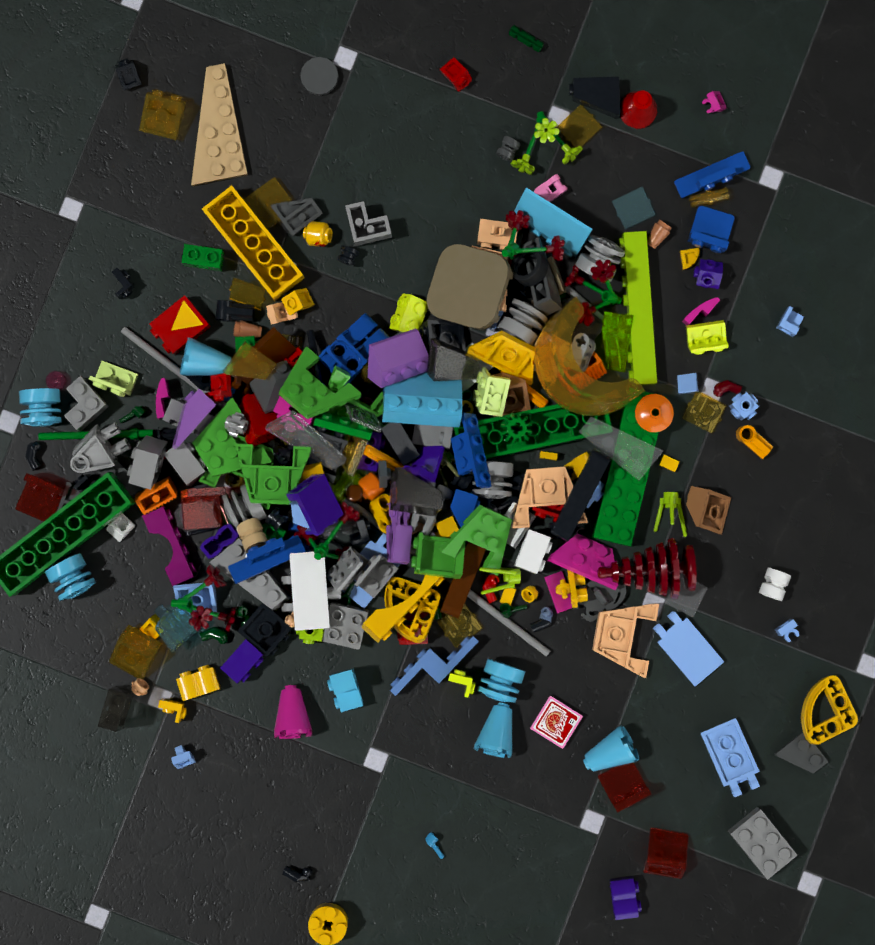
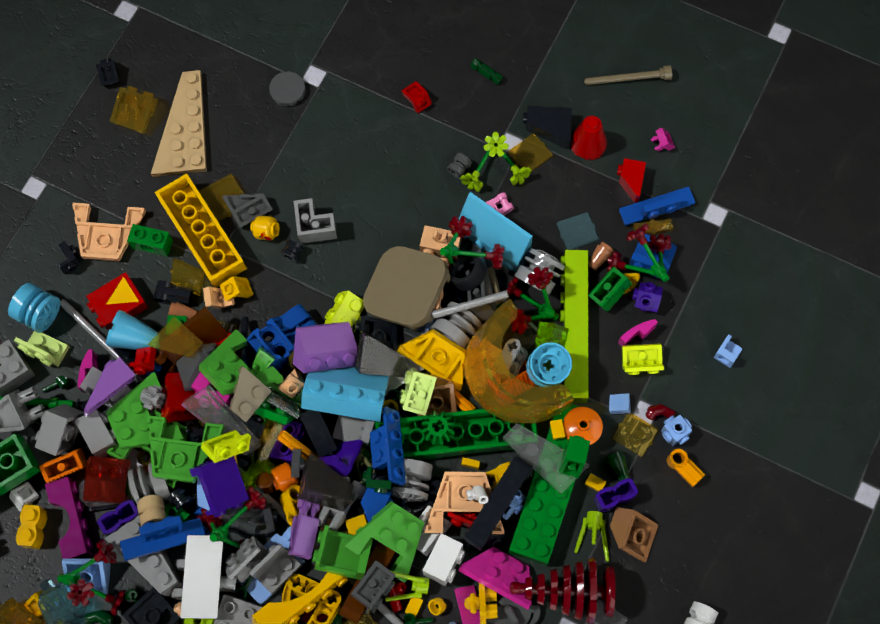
camera: 10 degrees right, 15 degrees down
none -> medium azure wheel [8,283,60,333]
none -> yellow brick [16,505,47,549]
none -> light nougat wing [72,203,146,261]
none -> neon yellow bracket [201,430,251,463]
none -> dark tan wing [229,366,271,422]
none -> light nougat bracket [278,369,305,398]
none -> dark grey bracket [350,561,396,615]
none -> dark green bracket [363,467,392,493]
none -> light grey bar [432,290,509,319]
none -> white arm [466,485,488,504]
none -> medium azure wheel [526,343,572,388]
none -> yellow piece [550,419,565,440]
none -> green brick [558,436,590,478]
none -> dark tan piece [584,65,672,85]
none -> green brick [588,266,633,312]
none -> dark purple brick [594,479,638,513]
none -> dark green cone [606,451,630,481]
none -> dark red plant [607,223,671,282]
none -> red slope [617,158,646,203]

